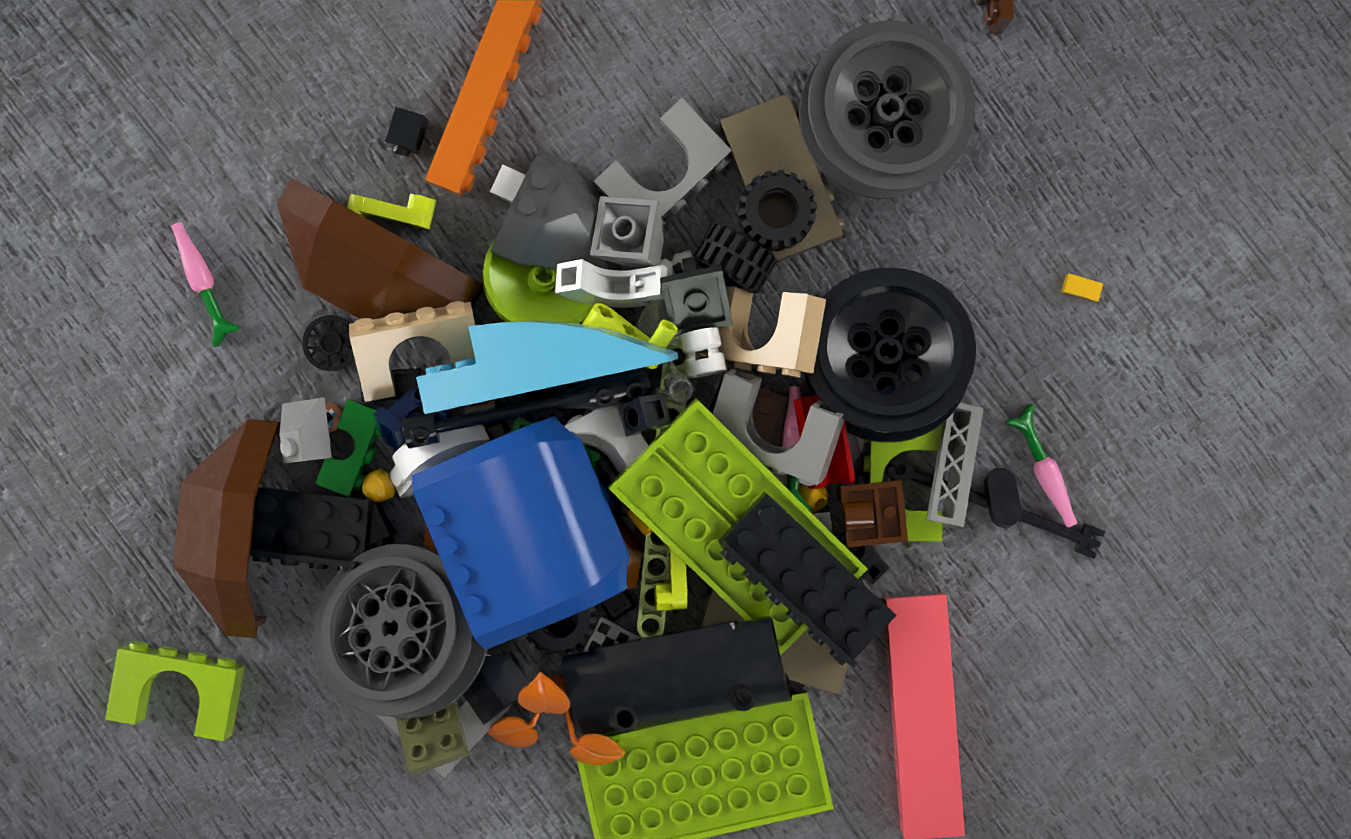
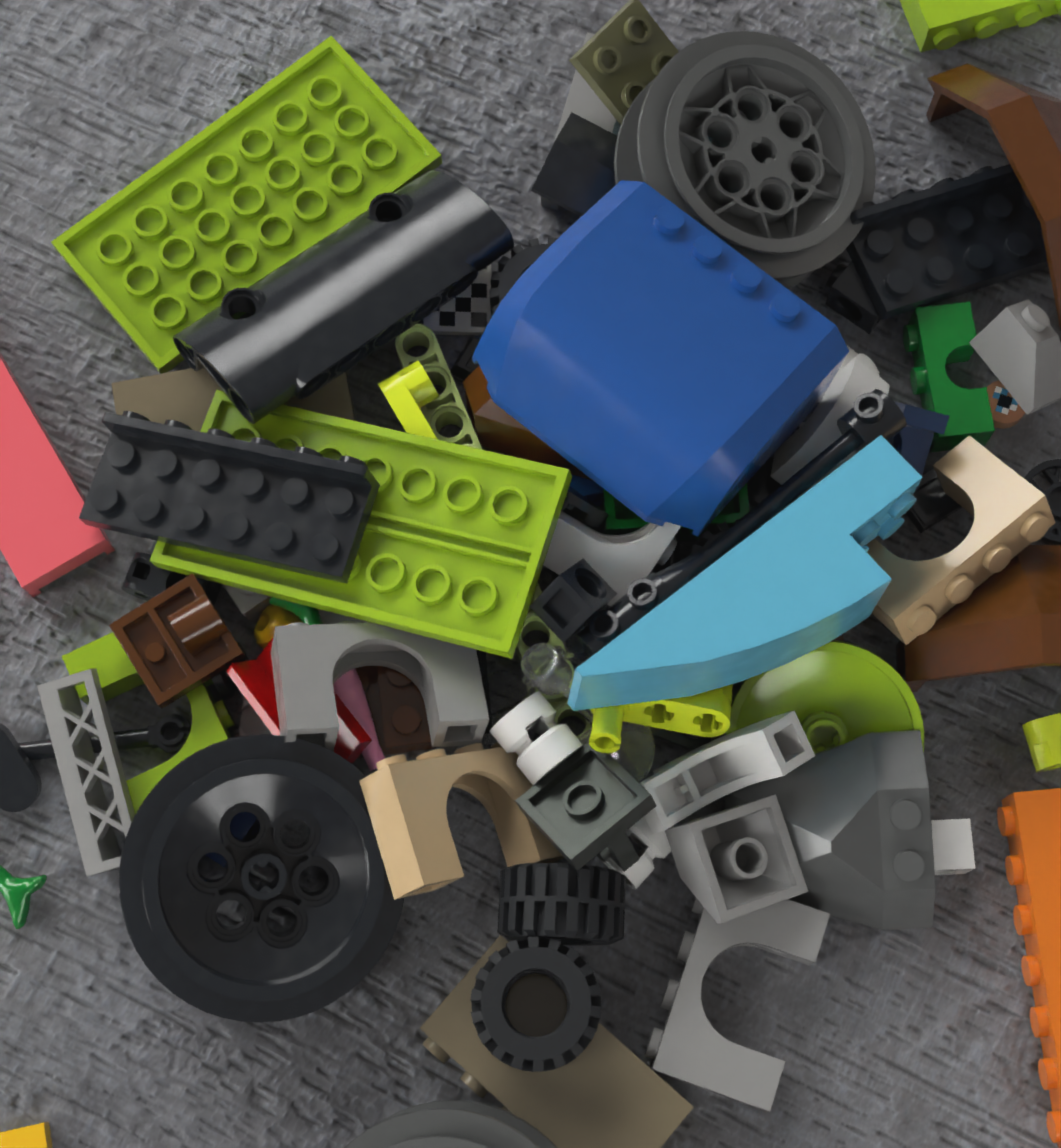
camera: 155 degrees right, 15 degrees down
yellow piece [362,468,396,502] -> none
orange plant [487,672,625,765] -> none

